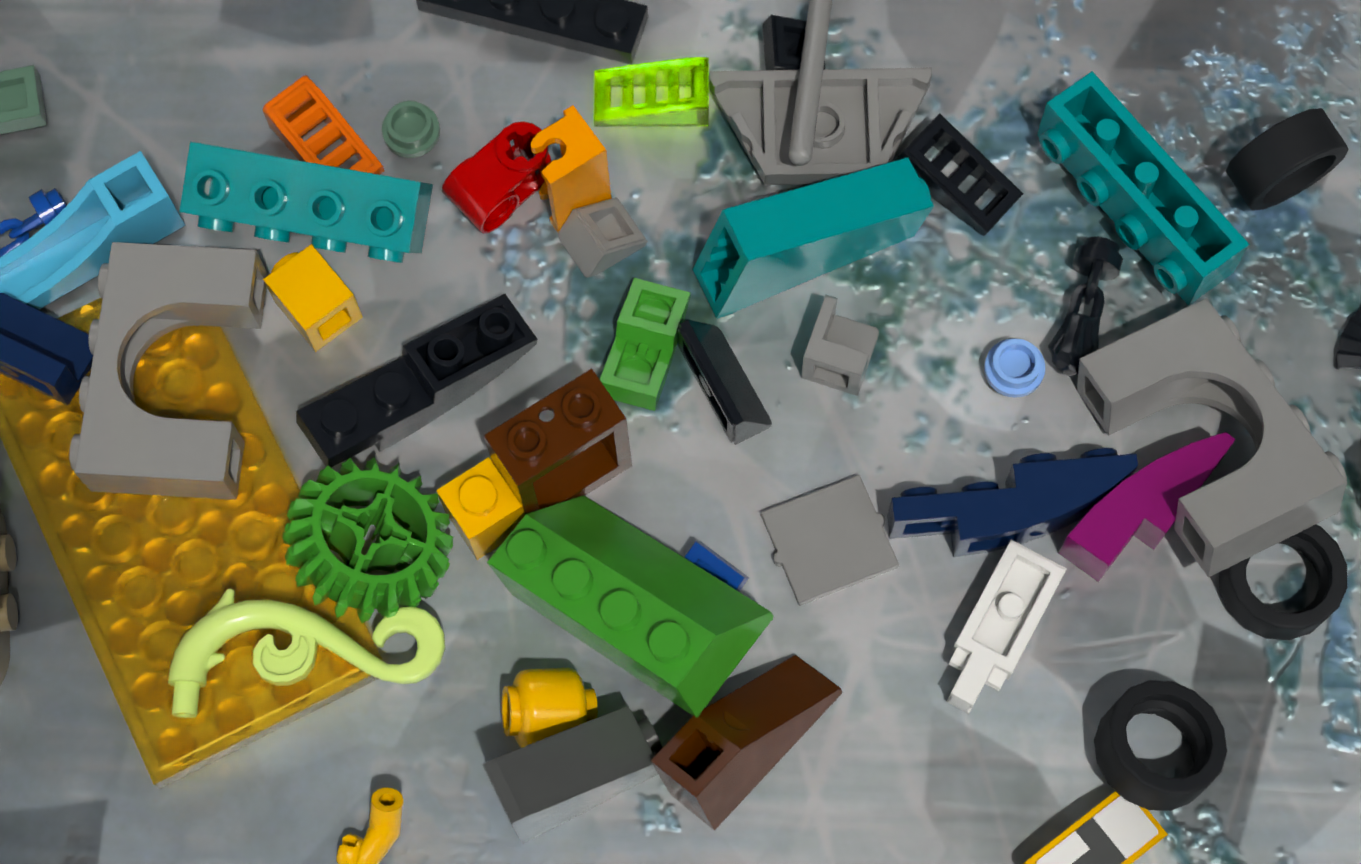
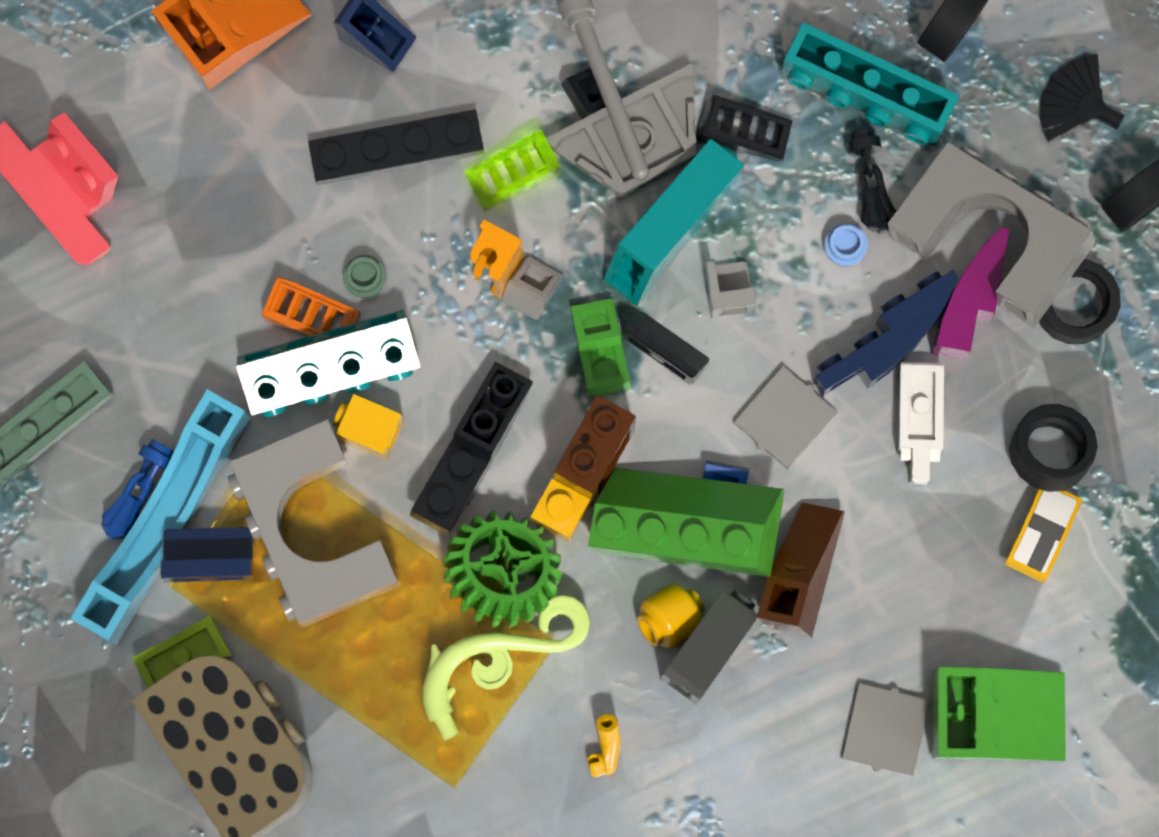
camera: 30 degrees left, 10 degrees up
red piece [442,121,552,234] -> none

